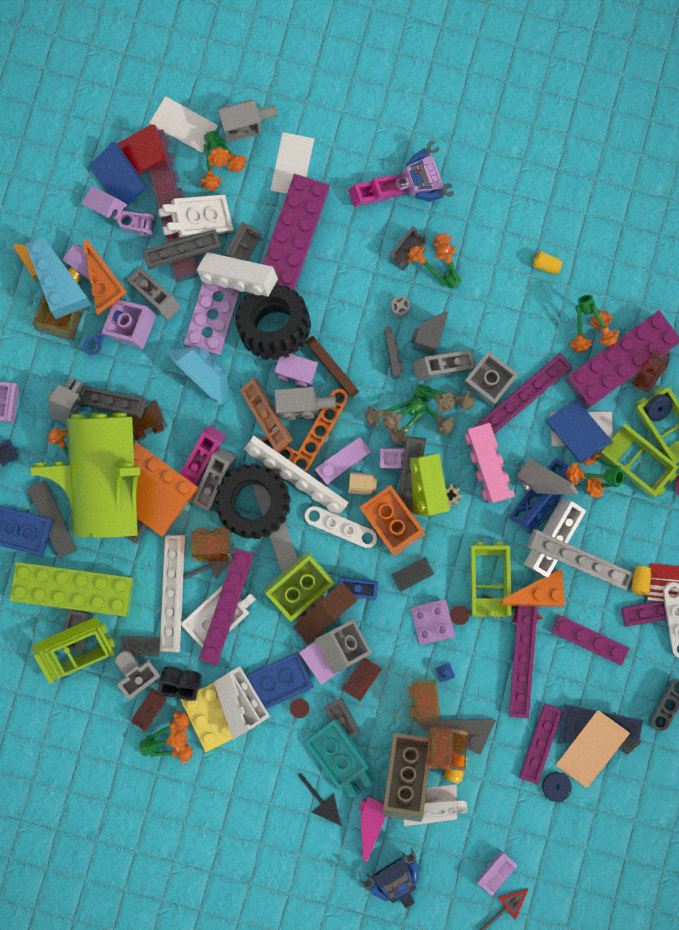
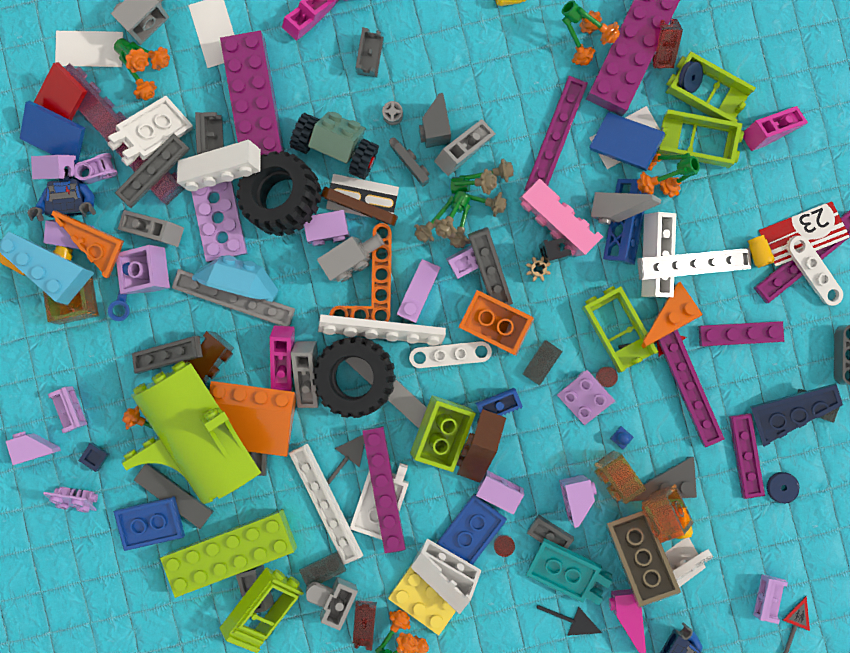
camera: 20 degrees left, 5 degrees up
light grey brick [48,377,83,425] -> none
black brick [158,666,202,701] -> none
clear orange brick [191,527,233,562] -> none
nougat hinge [240,379,293,451] -> none
light grey brick [315,619,372,674] -> none
clear red hinge [342,658,382,701] -> none
tan brick [348,472,377,495] -> none
orange plant [407,233,462,288] -> none
lime wedge [410,453,450,516] -> none
light grey brick [463,351,519,408] -> none
light nougat sticker [556,710,630,788] -> none
none -> torso [27,168,96,221]
none -> light grey tile [172,269,296,326]
none -> brick [289,111,379,180]
none -> sticker [326,174,399,218]
none -> black hinge [539,238,572,264]
none -> lavender slope [559,475,597,528]

